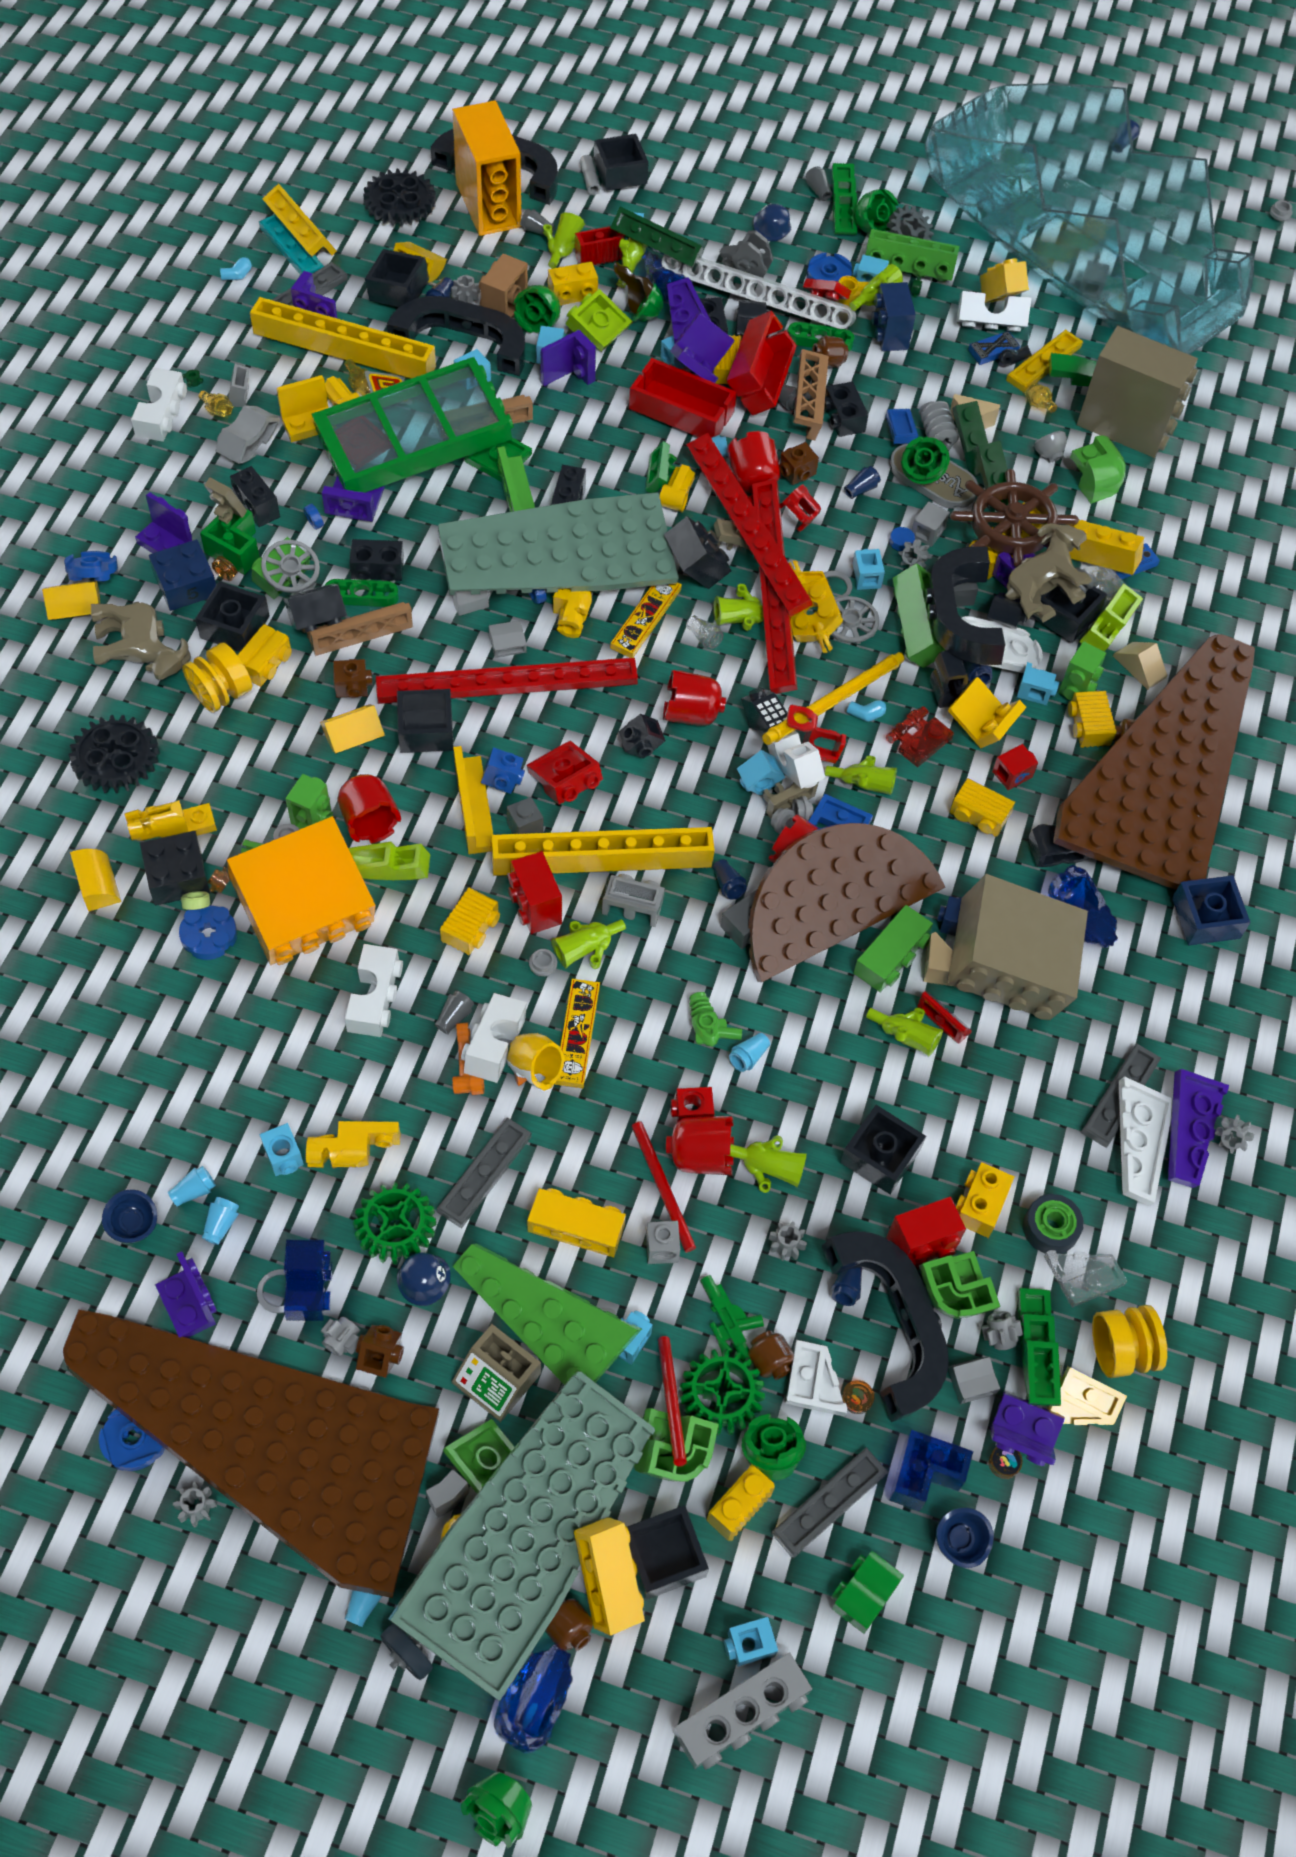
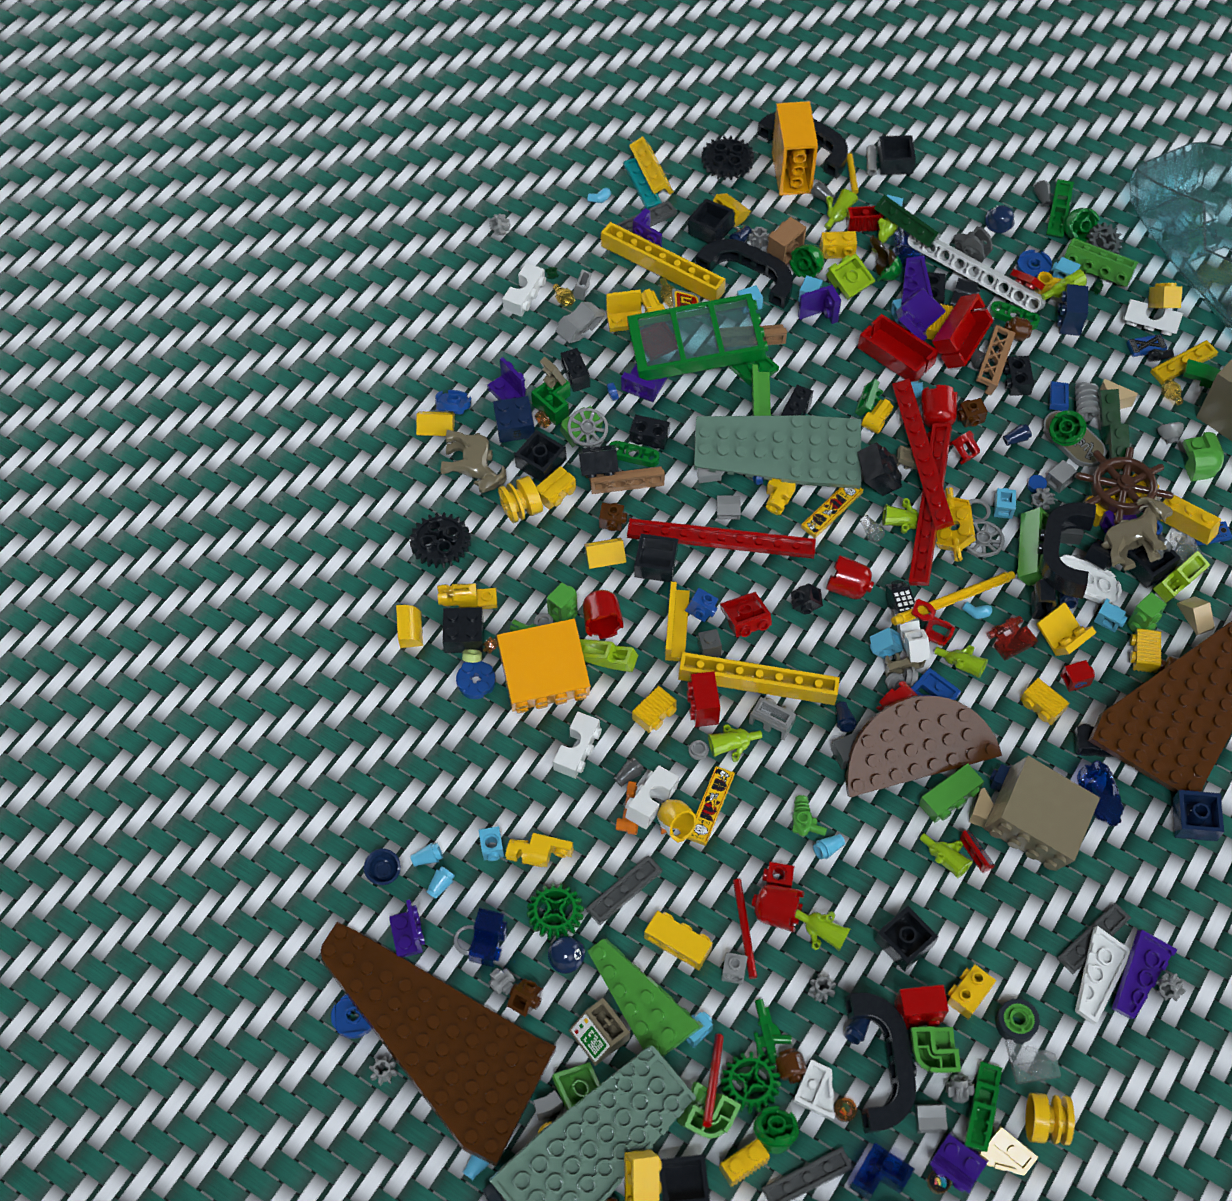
camera: 20 degrees right, 0 degrees up
none -> light grey gear [489,214,510,235]
none -> yellow bar [847,153,859,194]

